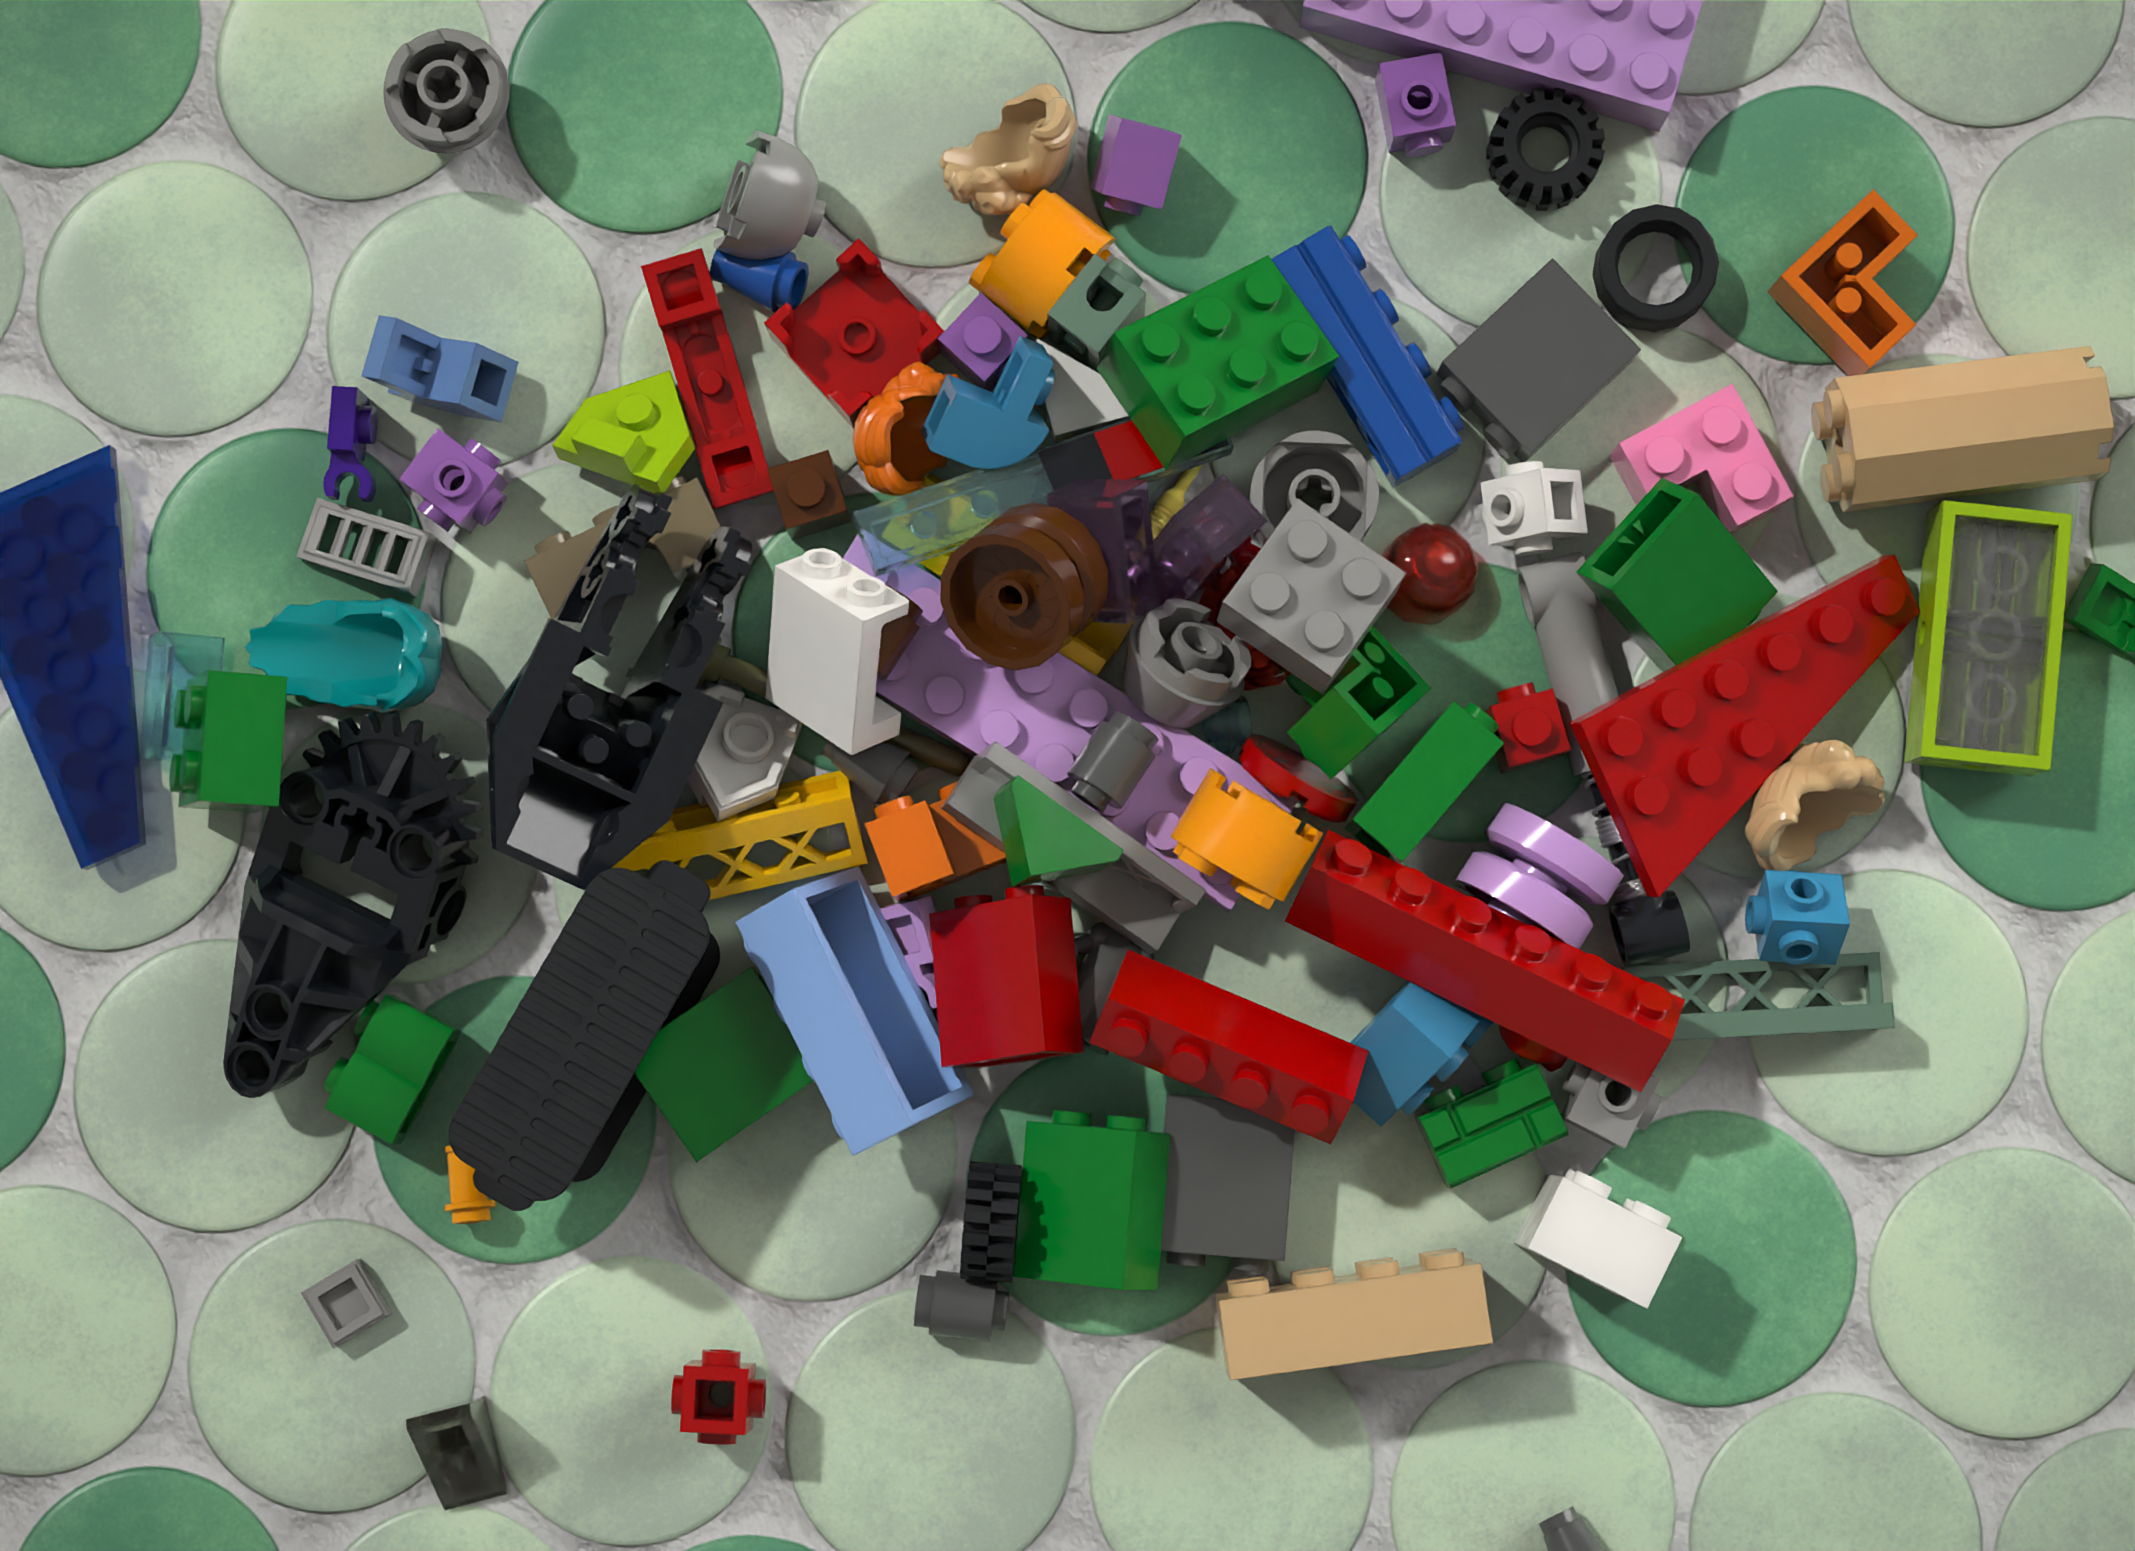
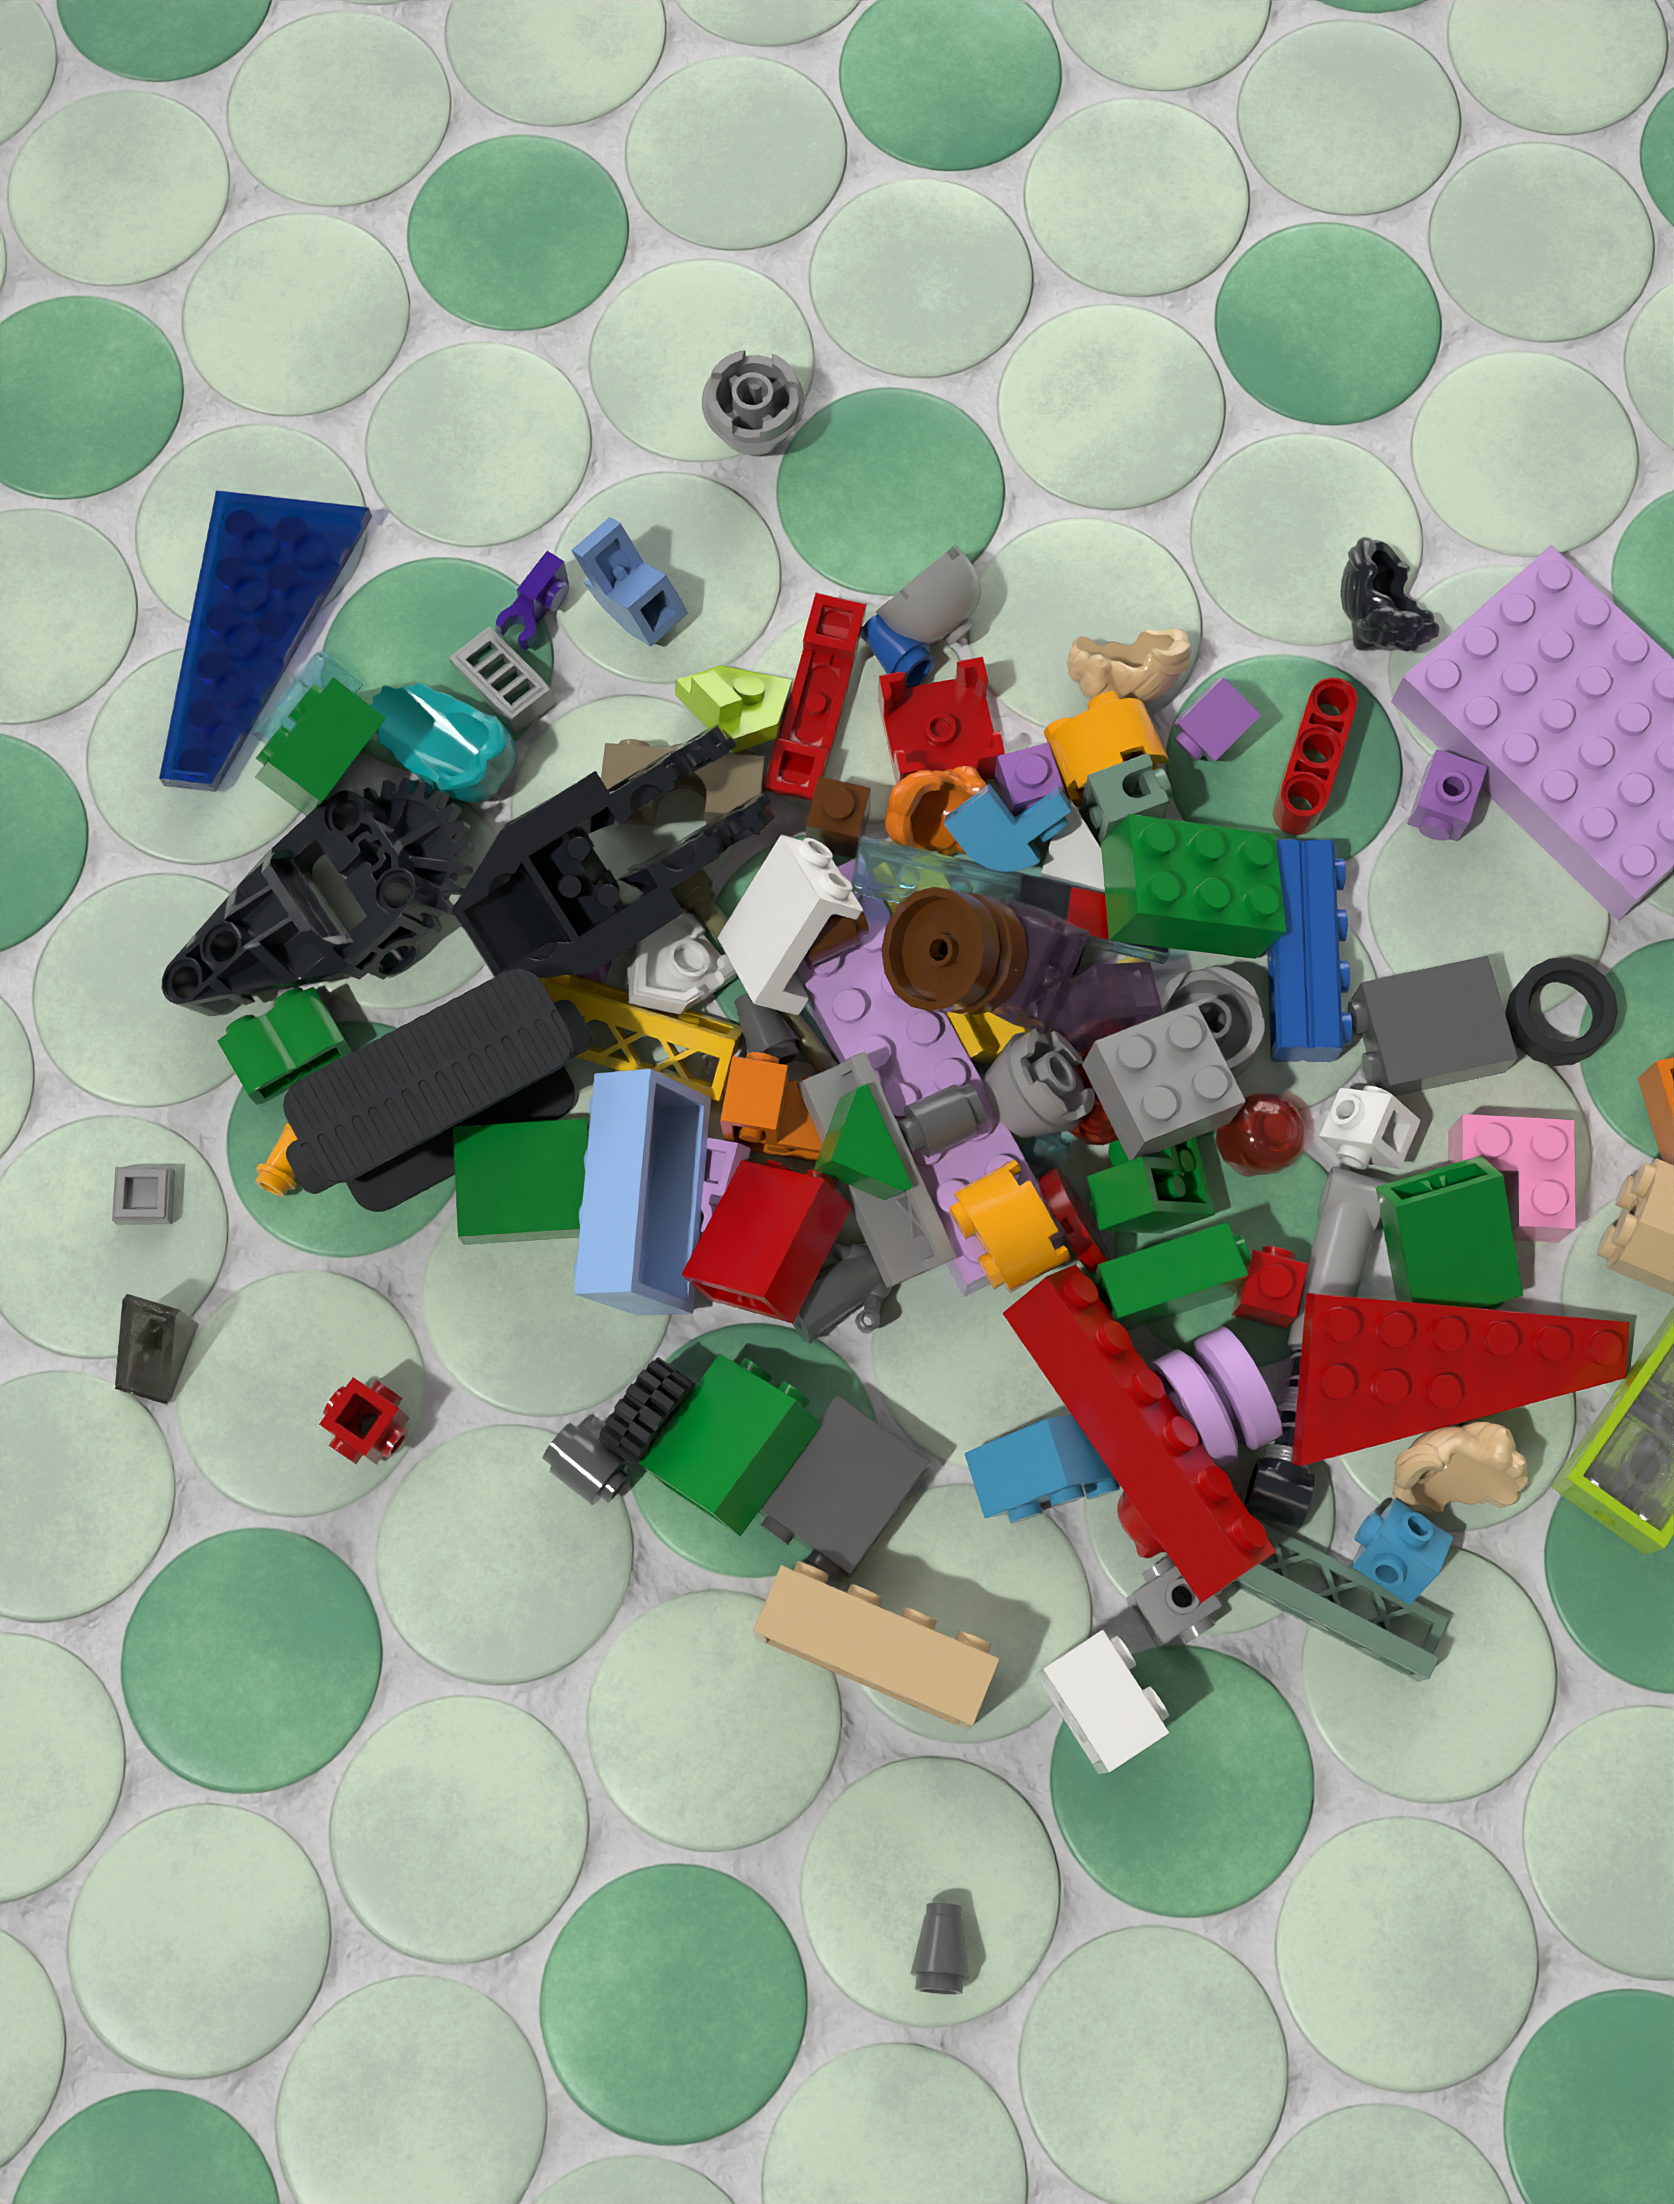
camera: 25 degrees right, 10 degrees down
medium lavender brick [399,428,509,534] -> none
red brick [1089,949,1369,1145] -> none
green brick [1415,1058,1569,1188] -> none
black tyre [1486,87,1605,211] -> none
none -> red beam [1272,677,1358,835]

